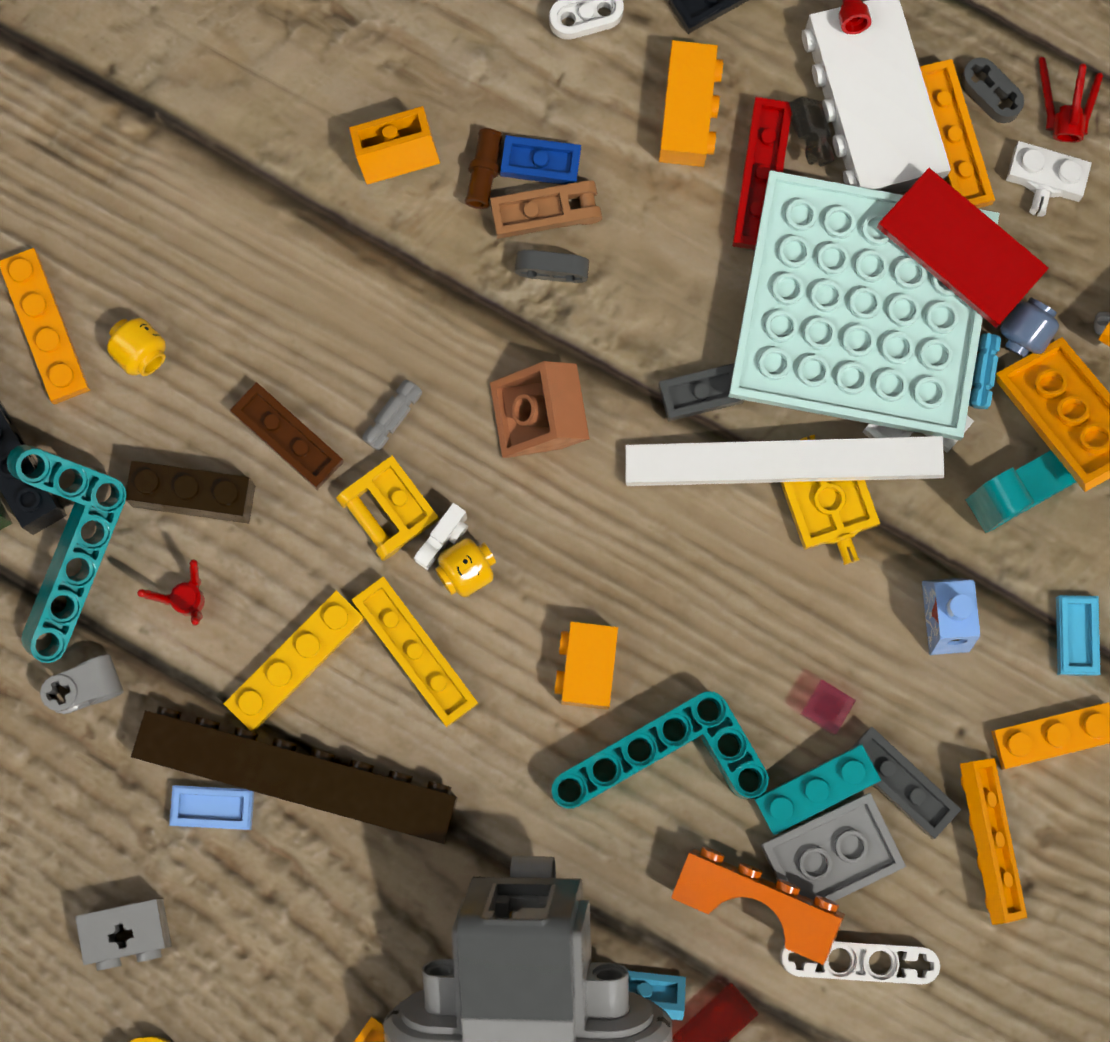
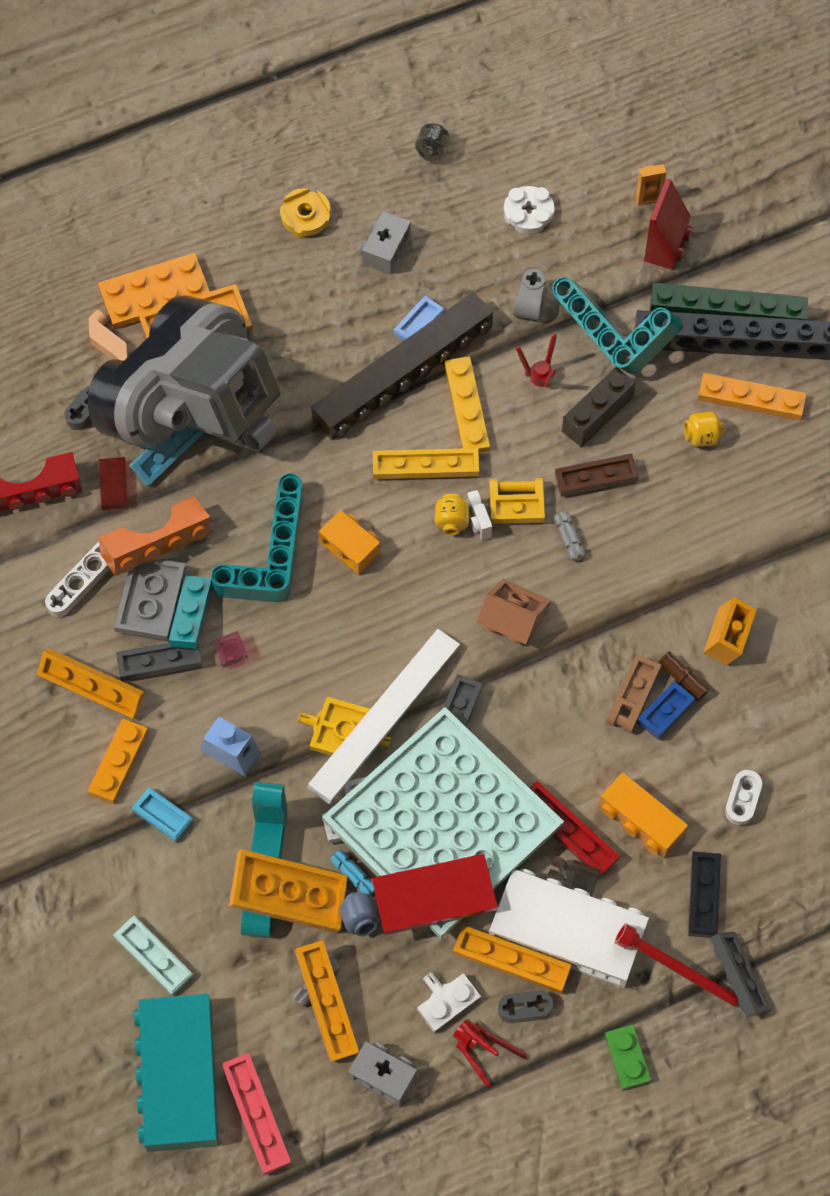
camera: 130 degrees right, 15 degrees down
dark grey beam [515,250,590,283] -> none

